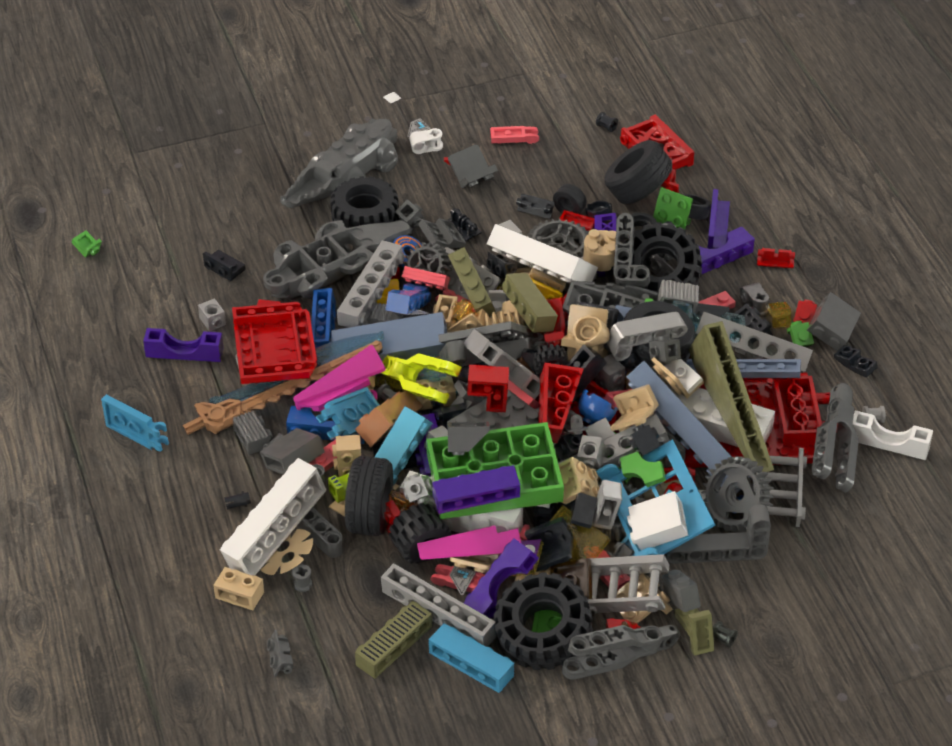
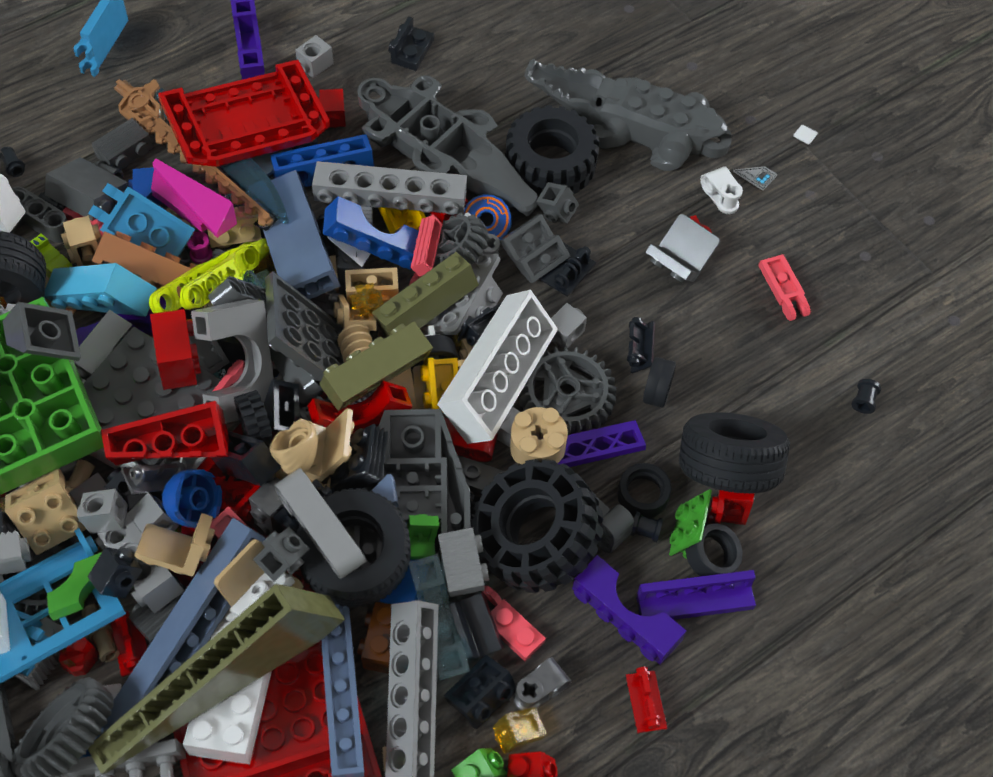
camera: 70 degrees right, 15 degrees up
red plate [560,210,595,231] -> none
black hair [585,200,613,222] -> none
dark grey beam [614,213,650,288] -> none
red fence [620,114,694,170] -> none

